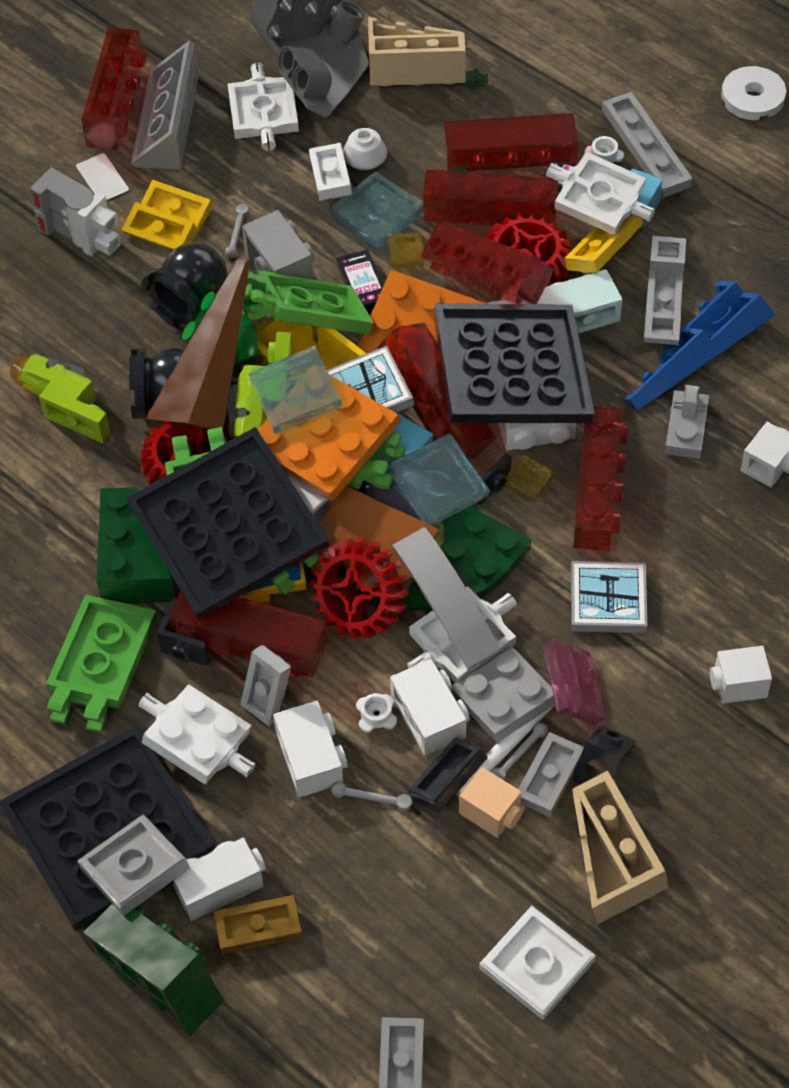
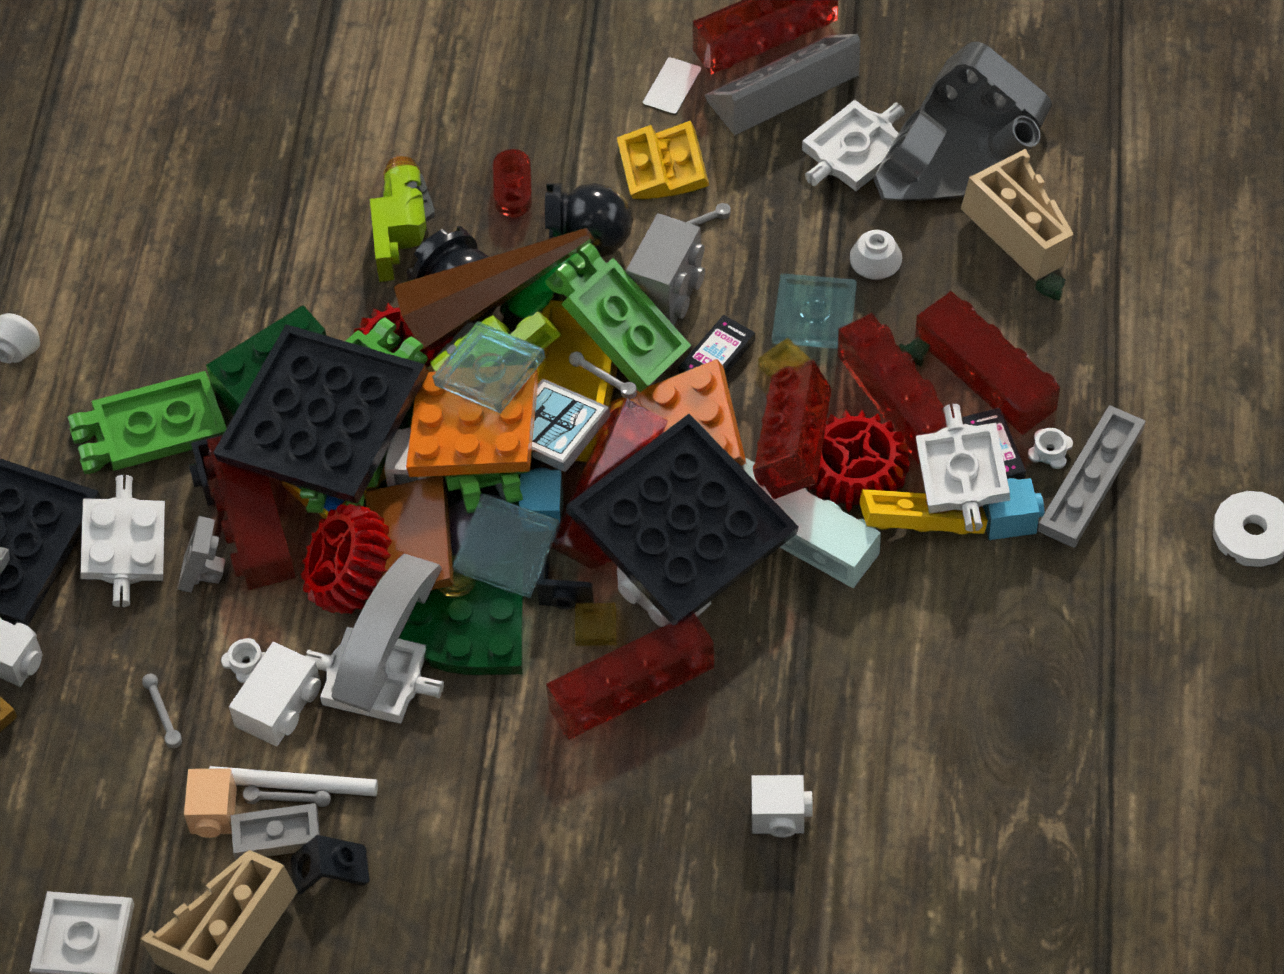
camera: 55 degrees right, 0 degrees up
hips [30,167,122,257] -> none
white brick [273,700,348,798] -> none
white plate [309,143,352,201] -> none
black tile [407,737,488,813] -> none
light grey plate [452,647,559,743] -> none
clear pink plate [542,638,606,725] -> none
tile [571,561,647,633] -> none
blue wedge [625,281,775,411] -> none
light grey slope [644,236,686,345] -> none
light grey hinge [665,385,709,459] -> none
white brick [710,646,772,704] -> none
none -> clear red plate [493,149,532,217]
none -> light grey hinge [569,352,637,399]

